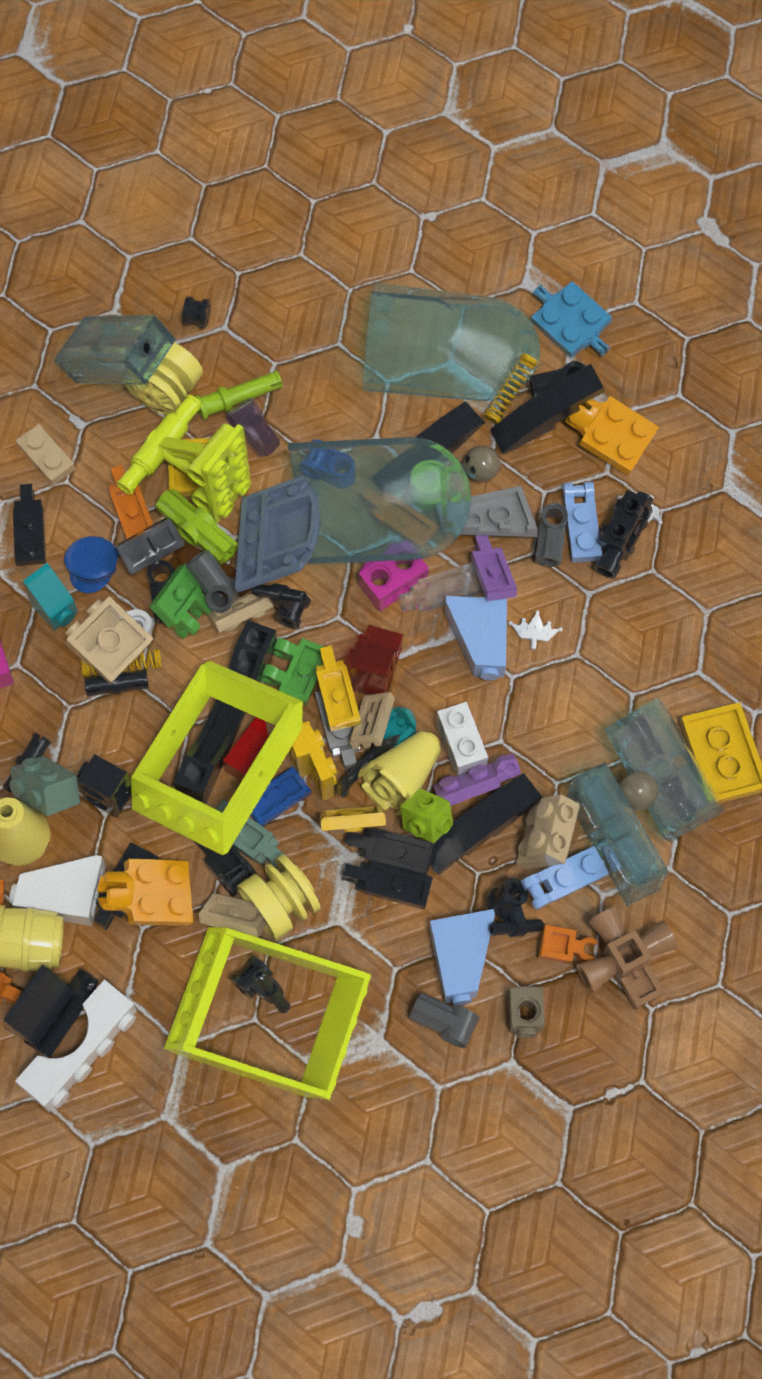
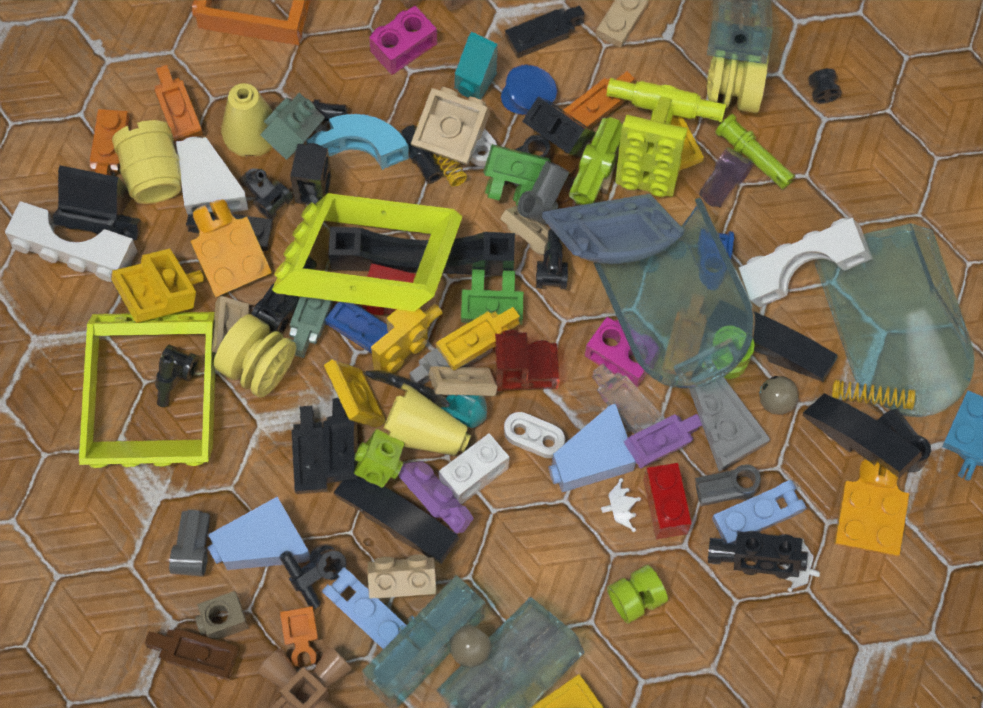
camera: 70 degrees right, 0 degrees up
none -> yellow plate [111,249,204,323]
none -> reddish brown hinge [144,629,240,681]
none -> black piece [240,168,294,219]
none -> medium azure arch [307,114,409,170]
none -> white plate [504,412,565,458]
none -> lime wheel [607,565,668,624]
none -> red brick [643,463,692,540]
none -> white arch [739,218,873,307]

